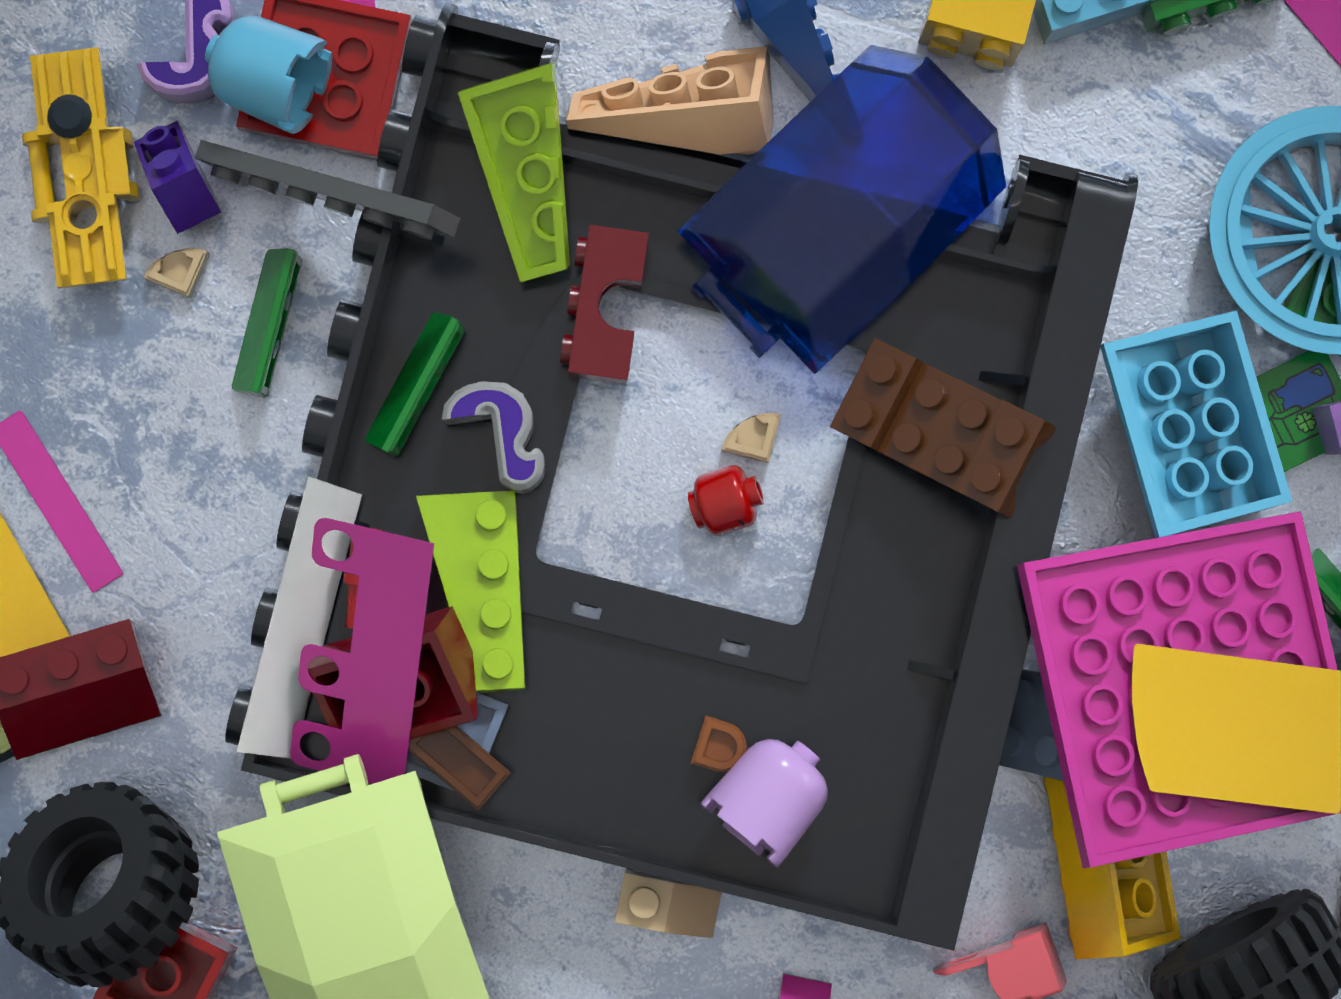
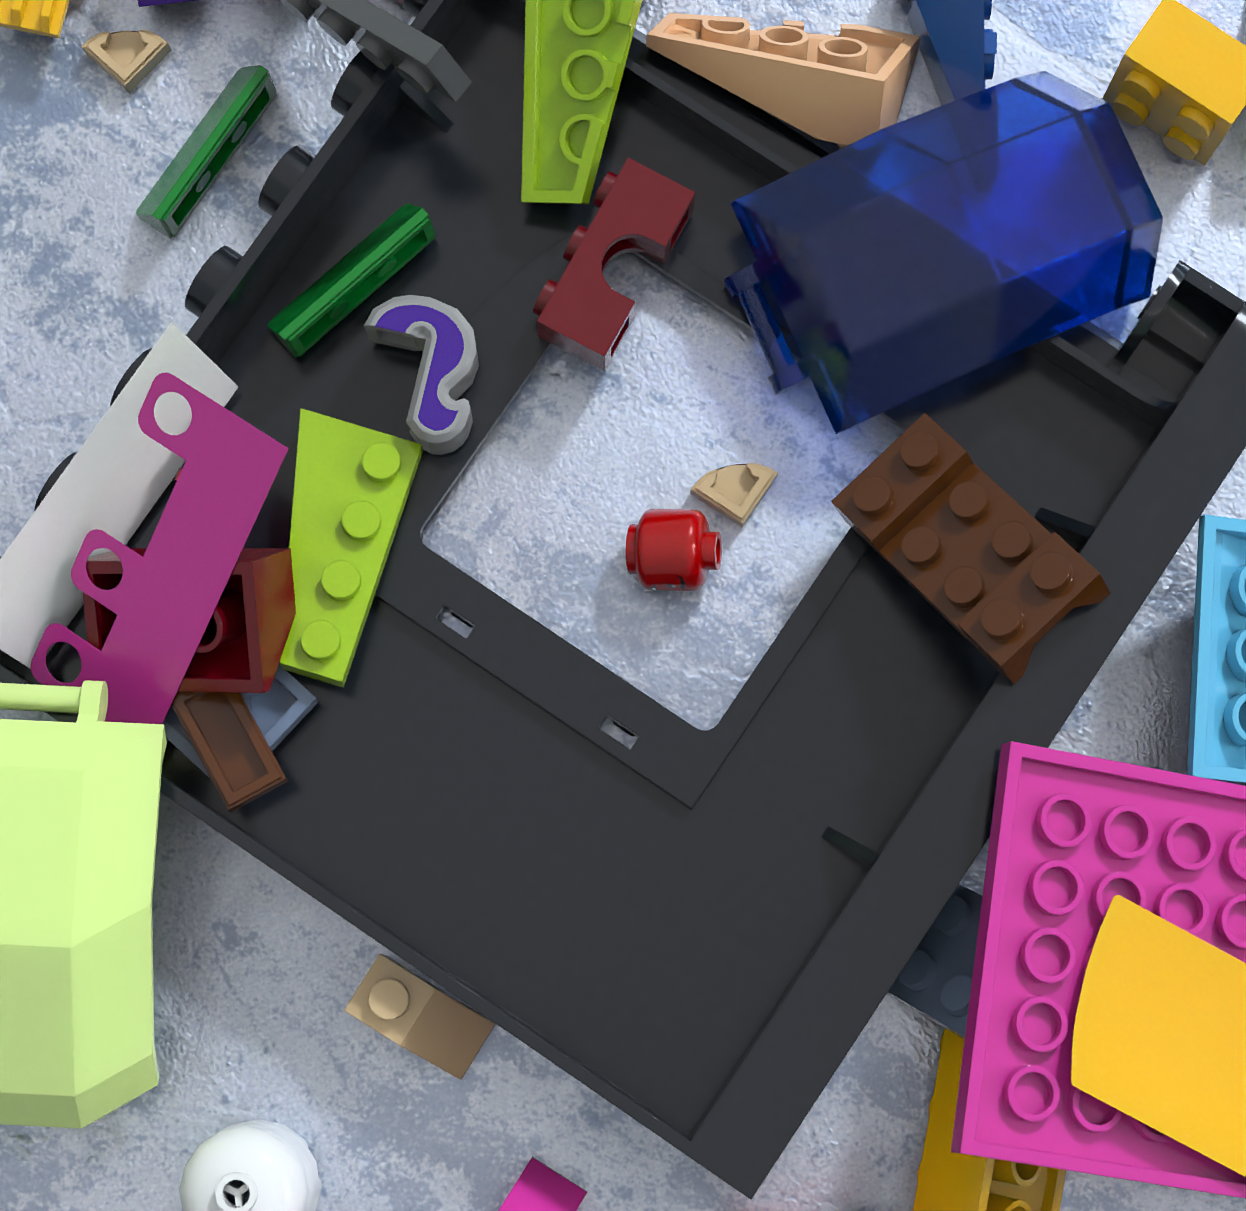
camera: 25 degrees right, 5 degrees down
dark orange tile [690,715,747,772] -> none
lavender cylinder [700,739,828,868] -> none

